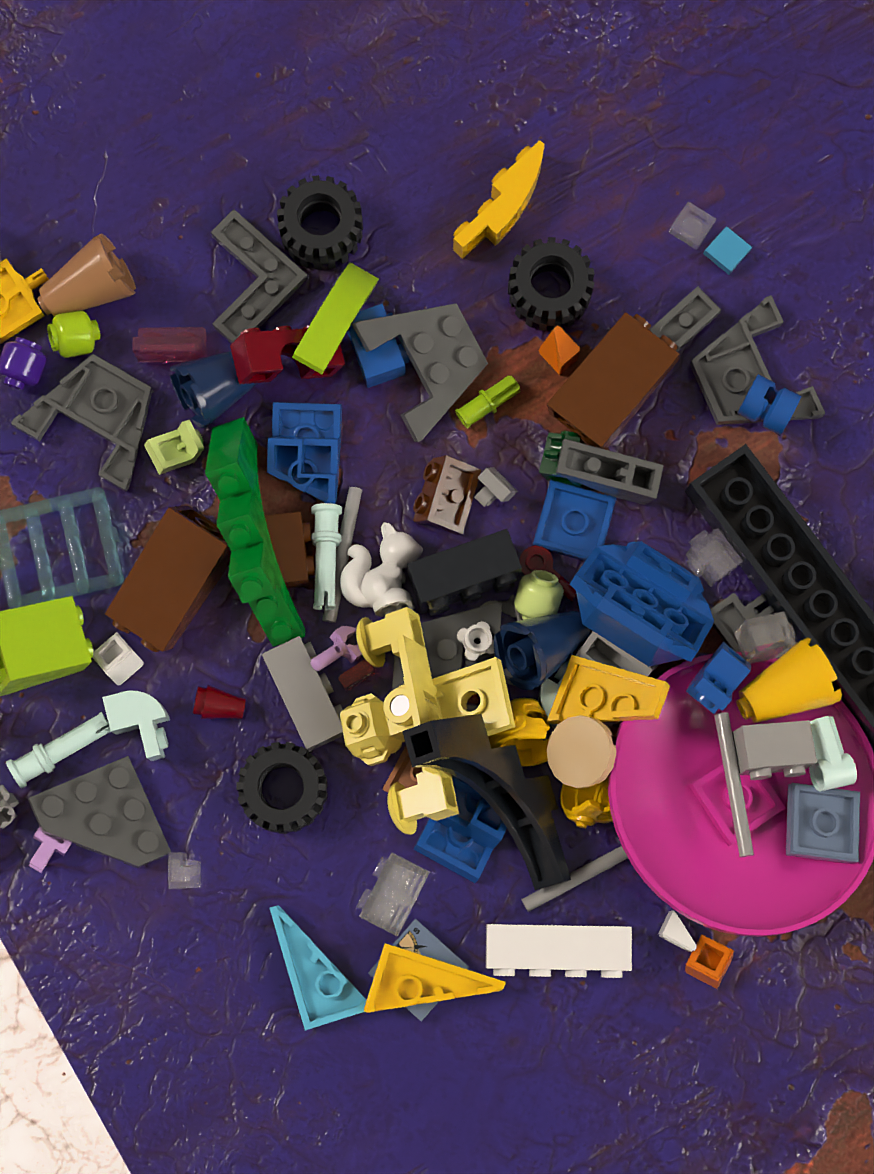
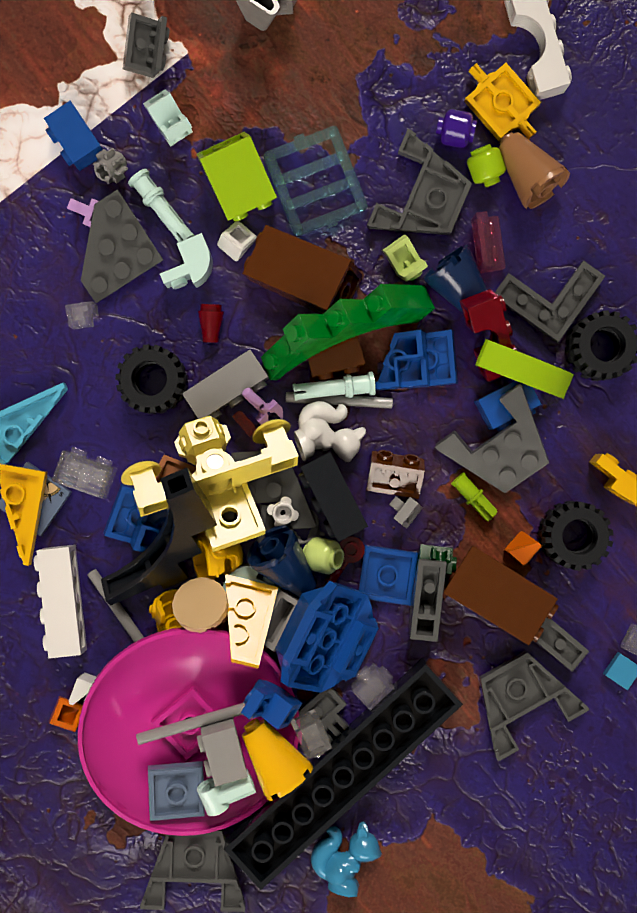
camera: 85 degrees right, 10 degrees up
blue wheel [737,374,801,436] -> none

